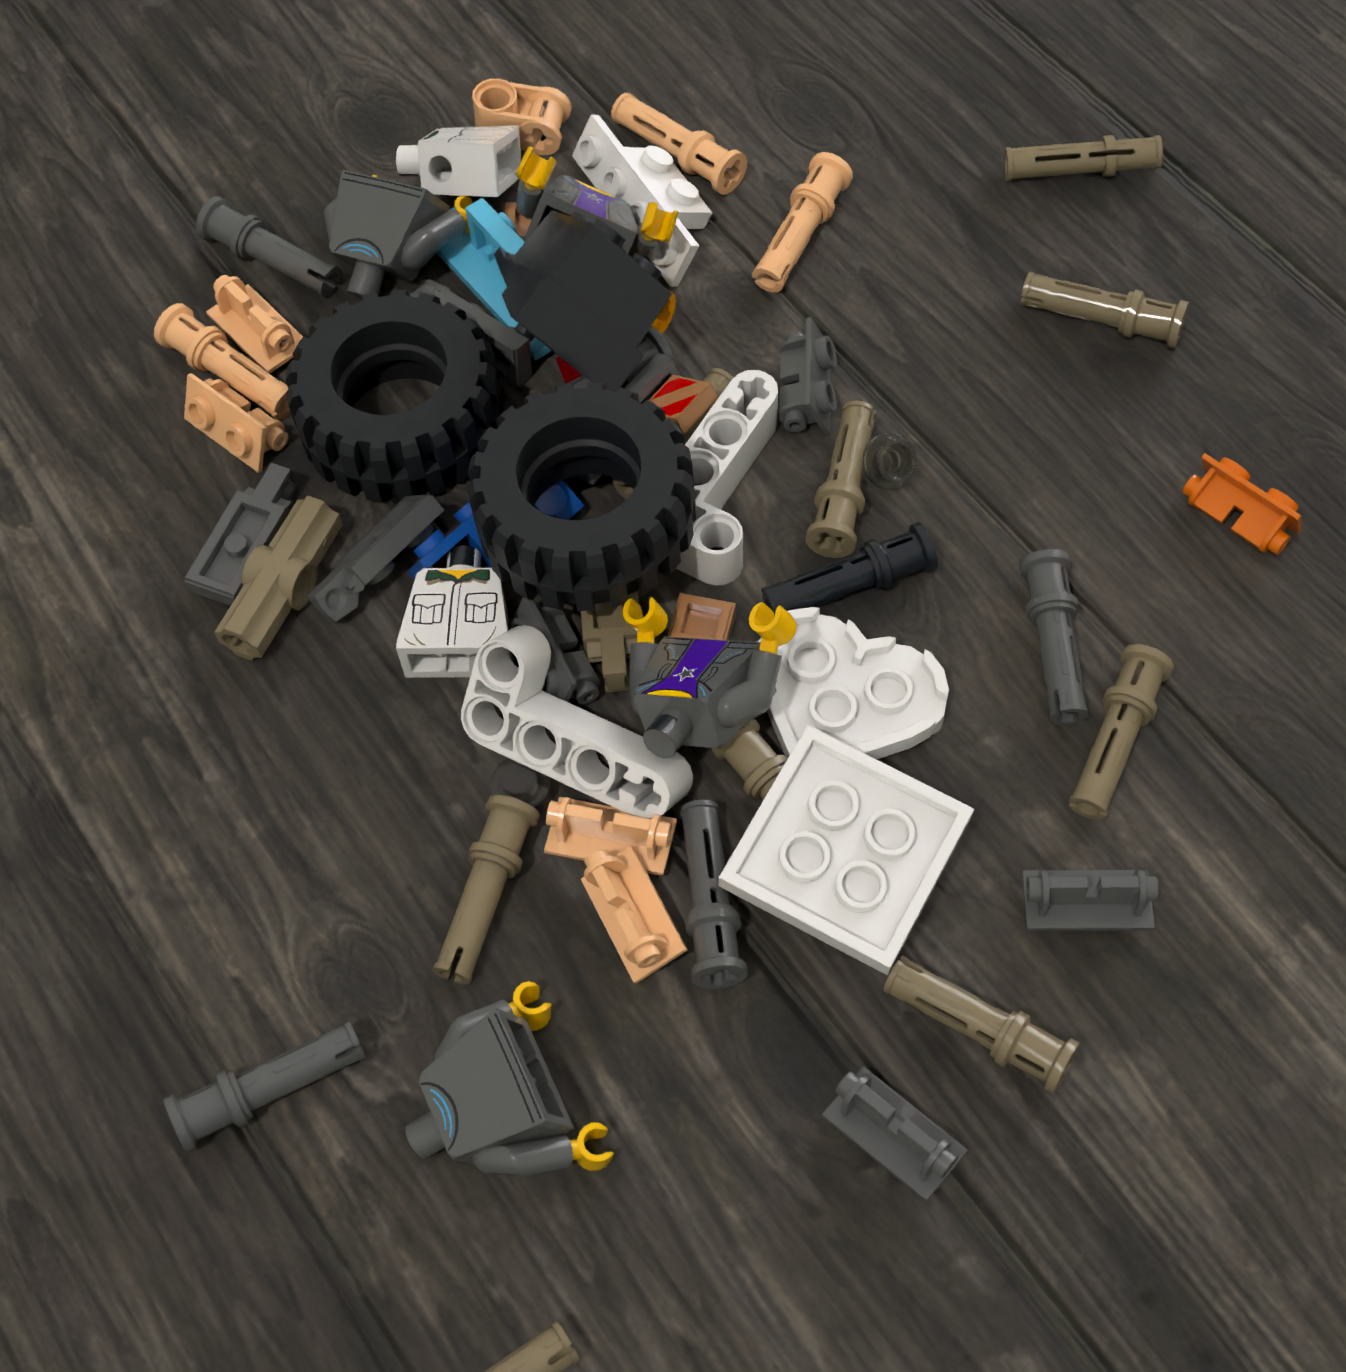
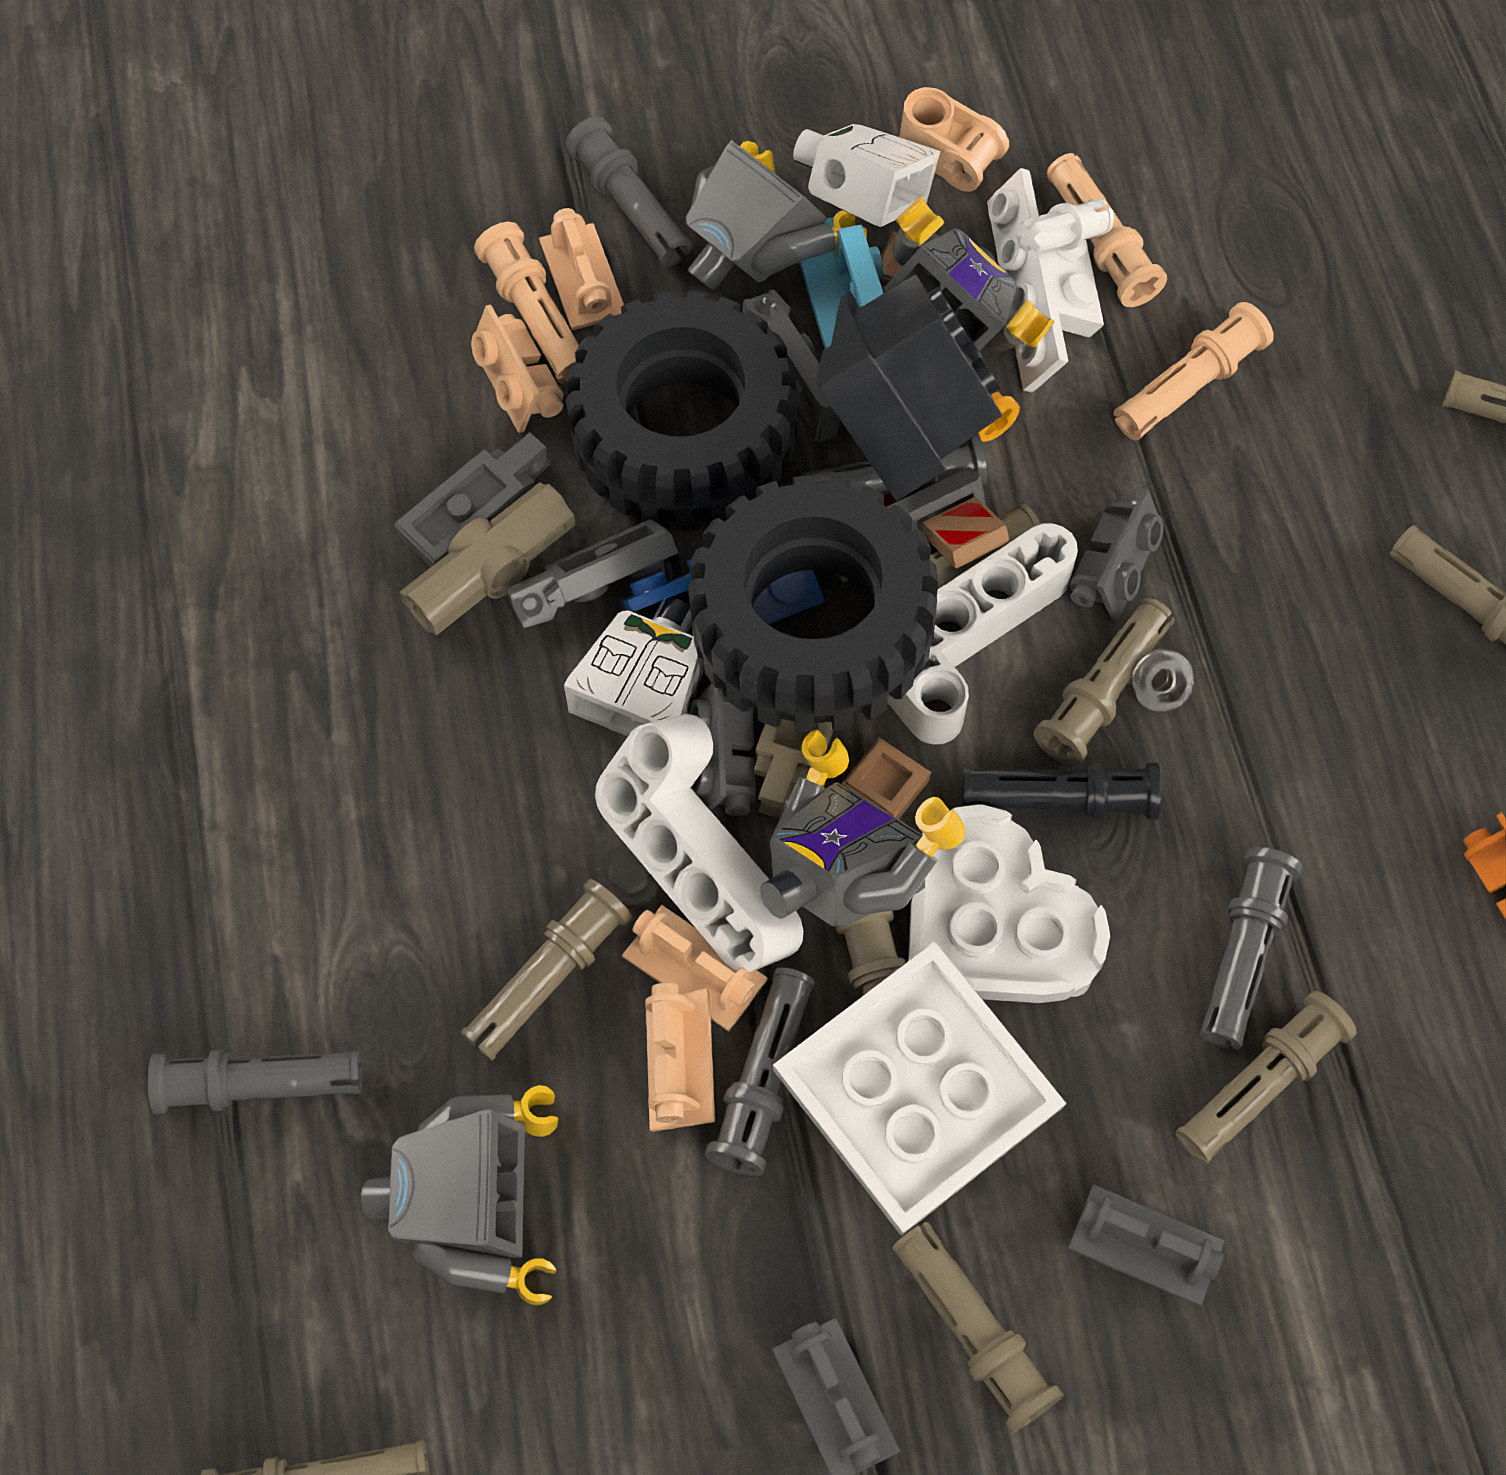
camera: 20 degrees right, 5 degrees up
none -> white axle [1018,198,1114,253]

